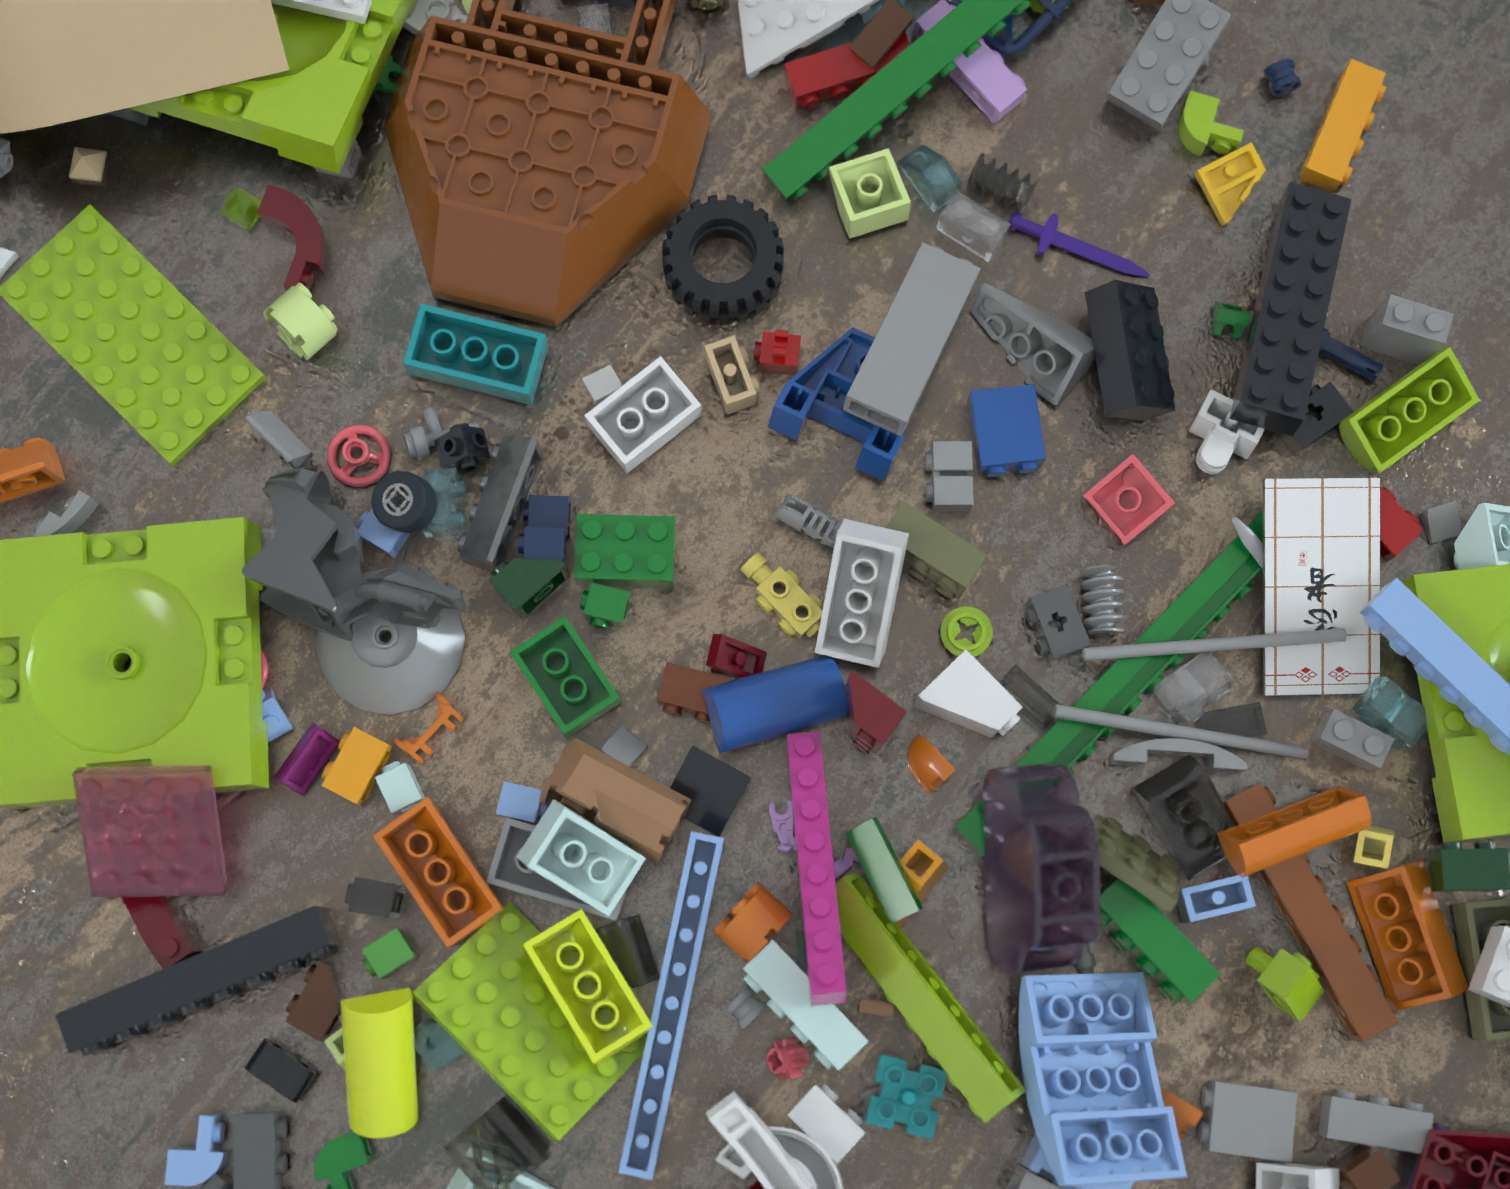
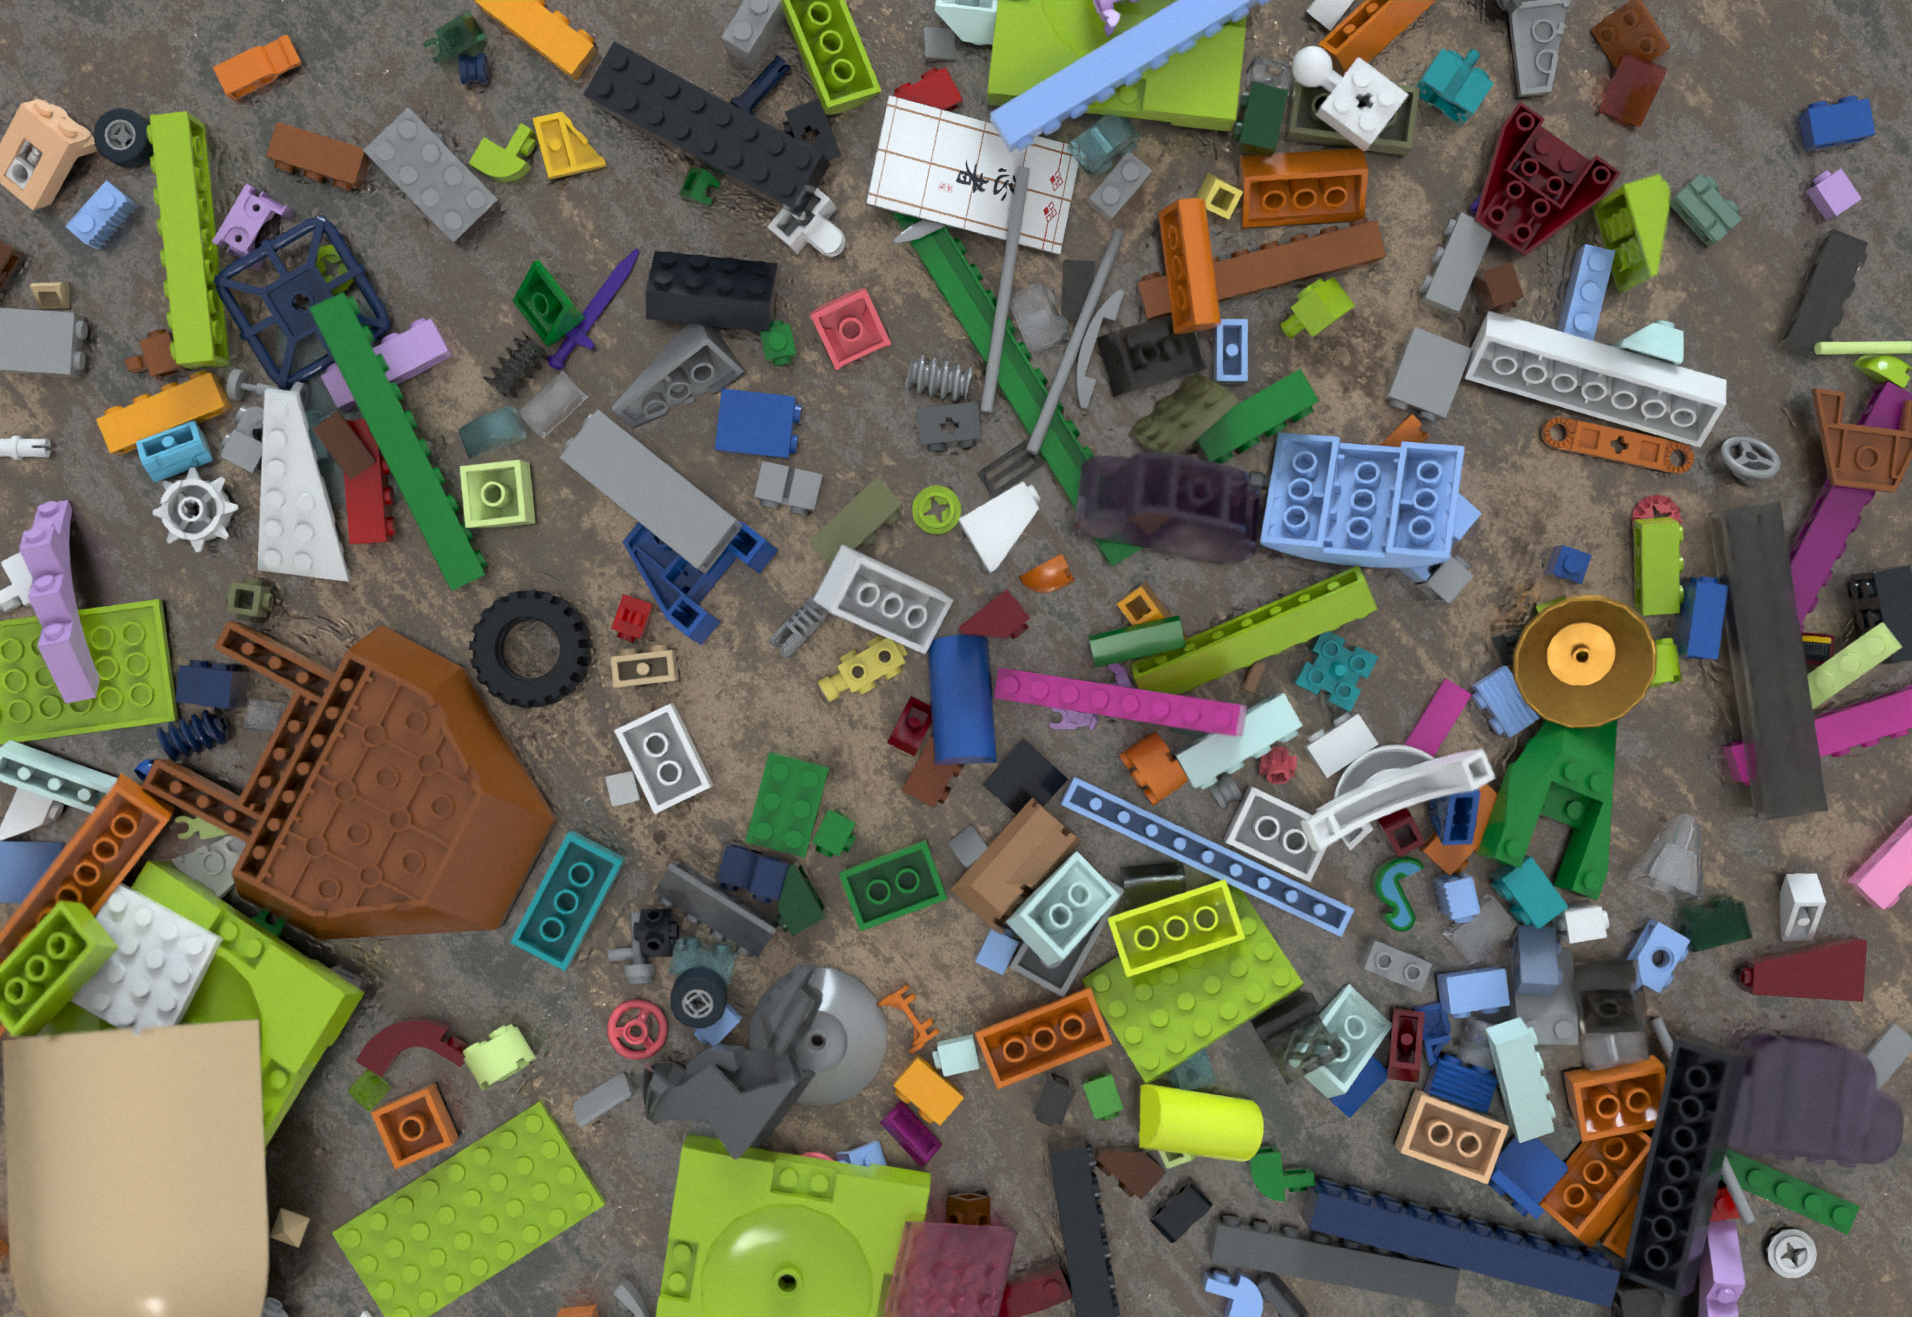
camera: 75 degrees left, 10 degrees up
none -> orange brick [371,1082,459,1170]
none -> clear green brick [422,11,486,64]
none -> green slope [512,260,586,346]
none -> green brick [760,320,798,367]
none -> reddish brown brick [946,1192,990,1242]
none -> white brick [1223,785,1327,882]

